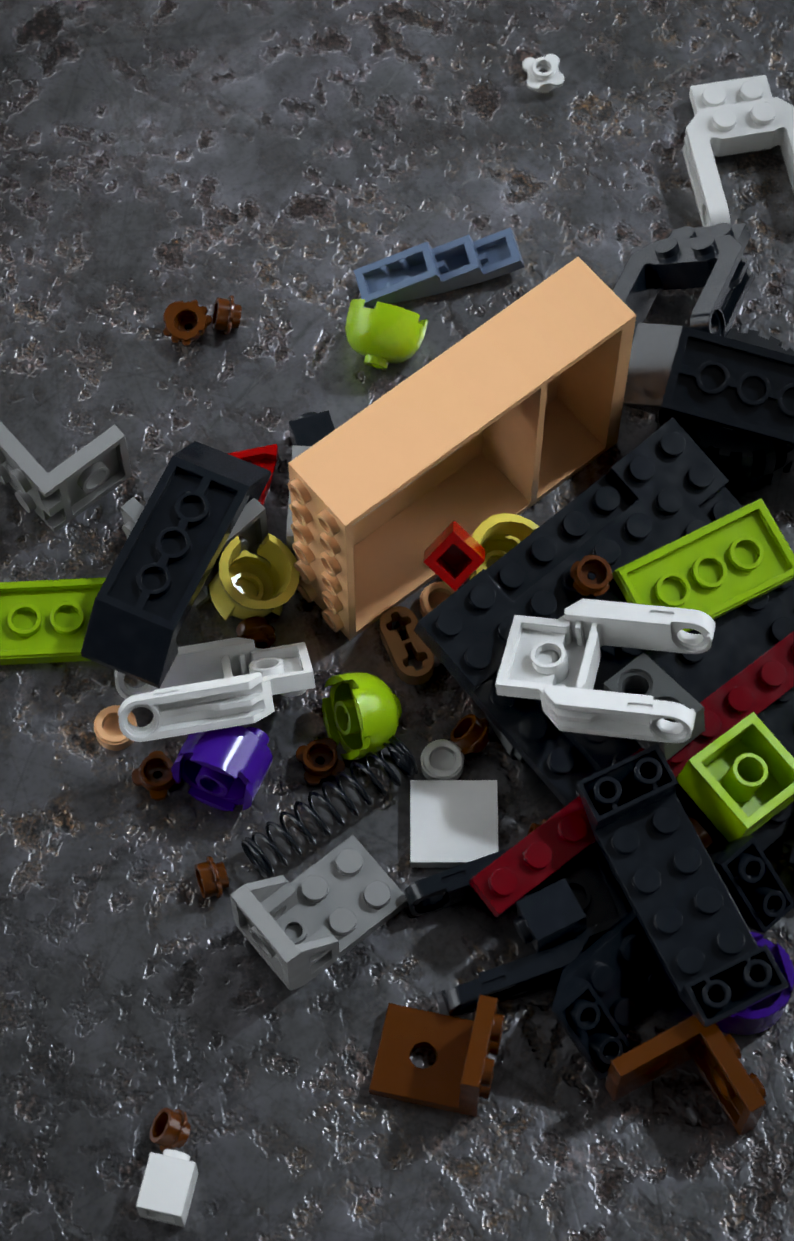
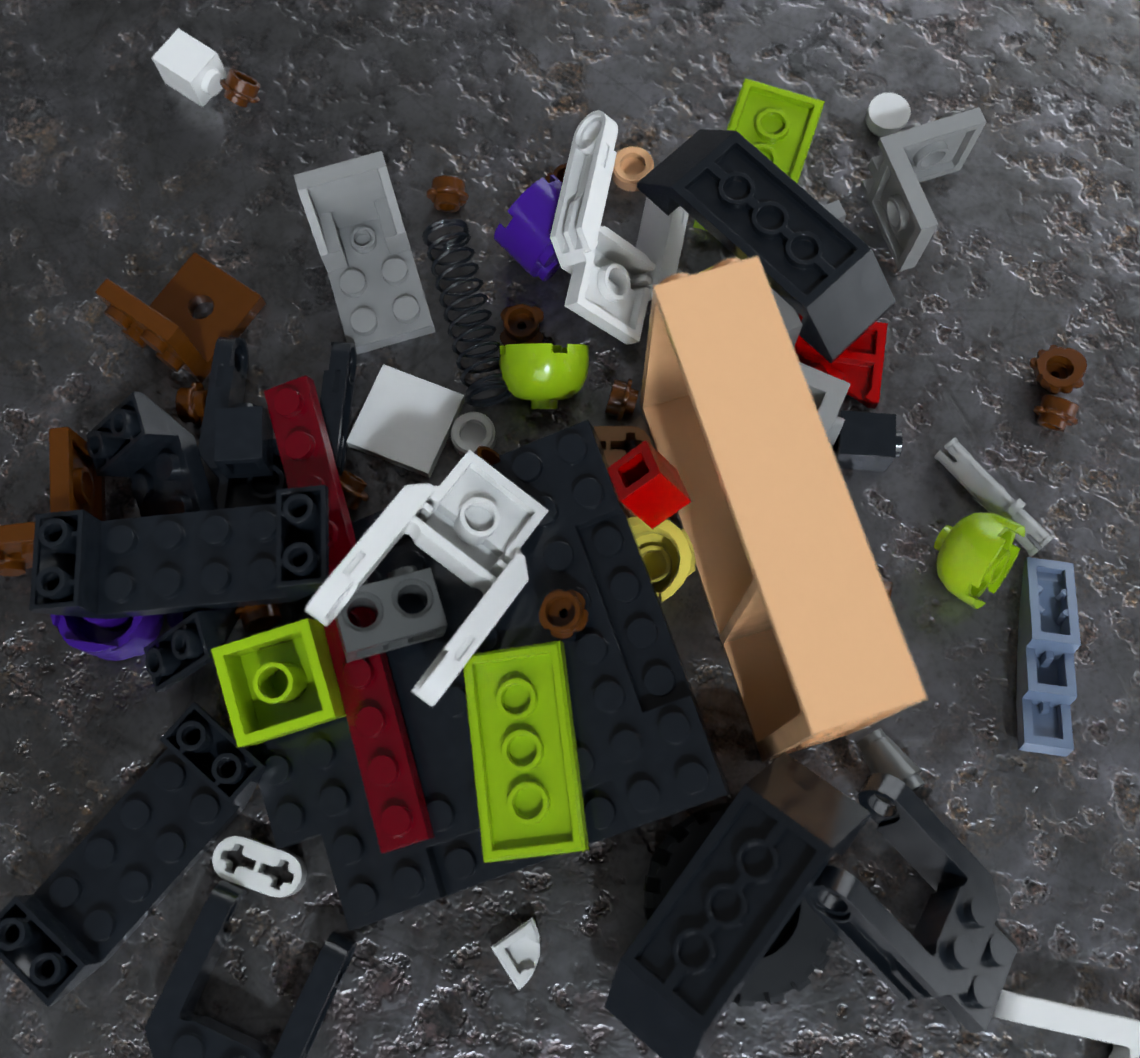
camera: 115 degrees right, 10 degrees up
none -> reddish brown plate [175,382,208,426]
none -> reddish brown plate [605,378,639,421]
none -> light grey pin [934,437,1055,557]

